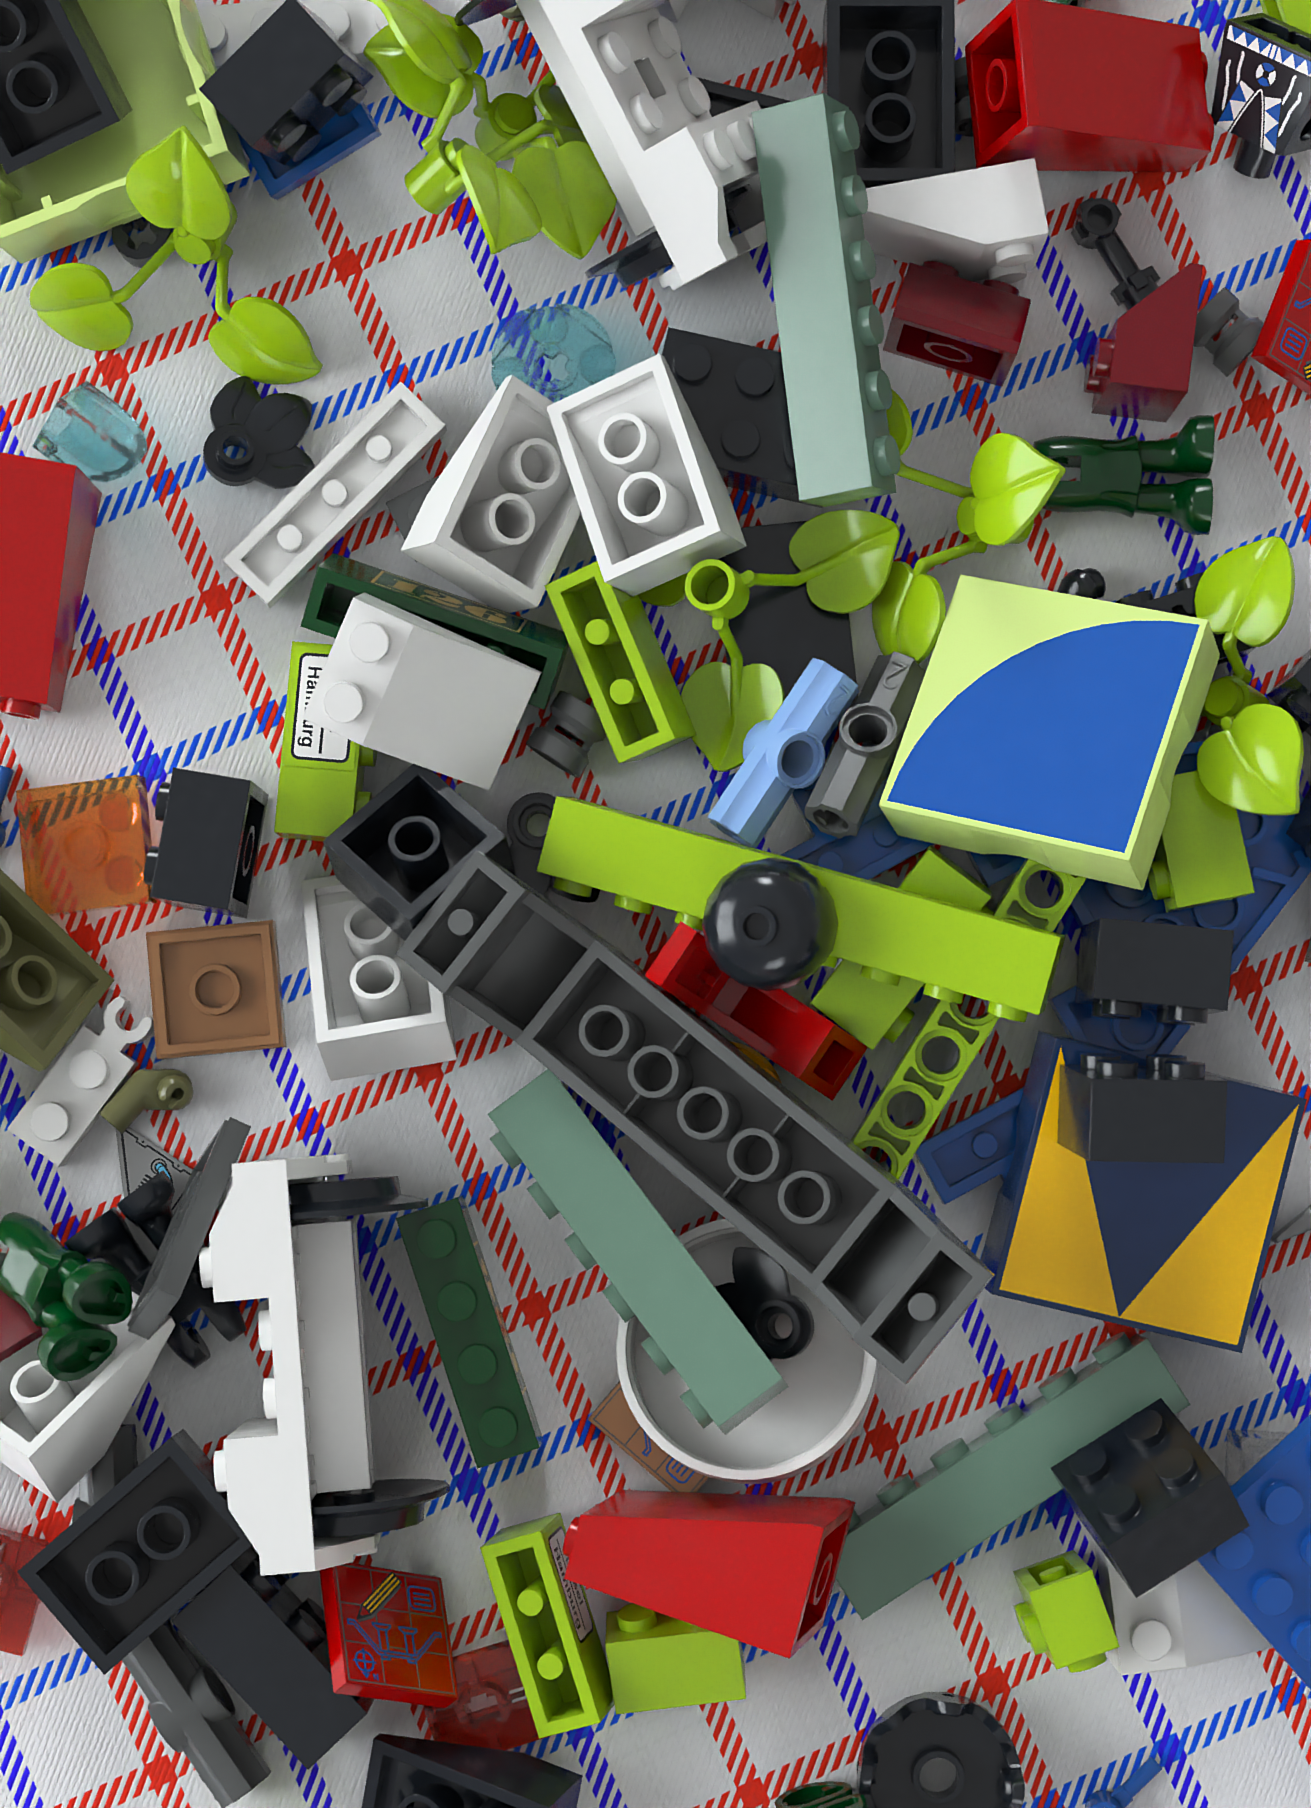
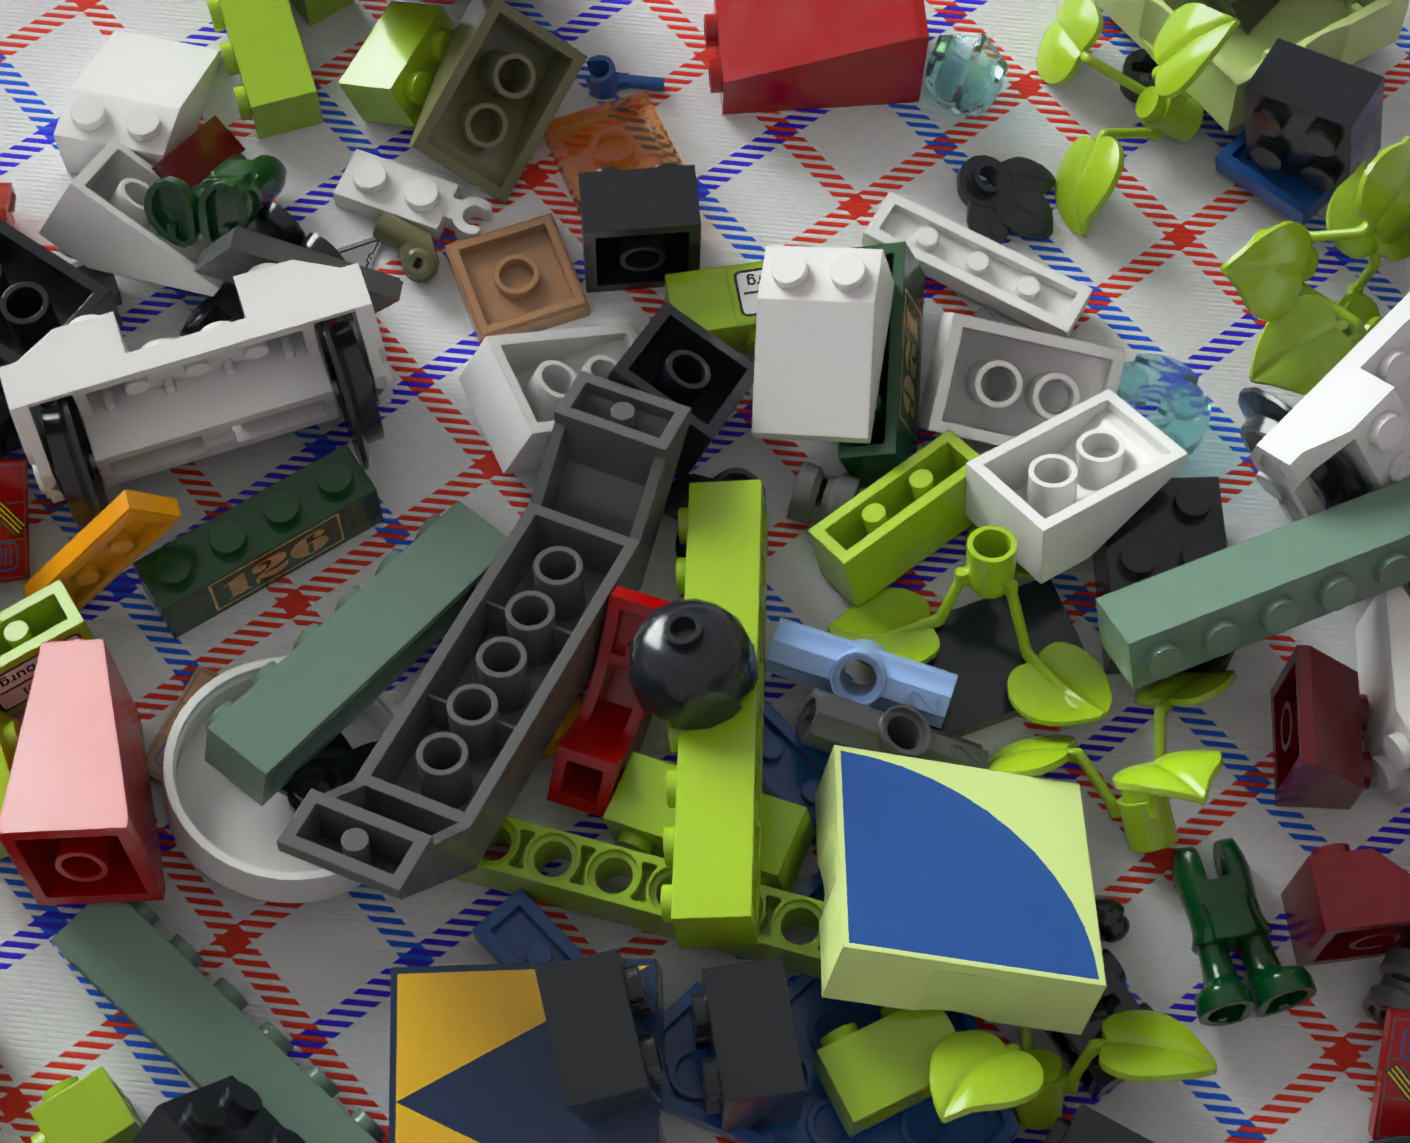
camera: 70 degrees right, 20 degrees down
none -> light orange tile [23,489,182,611]

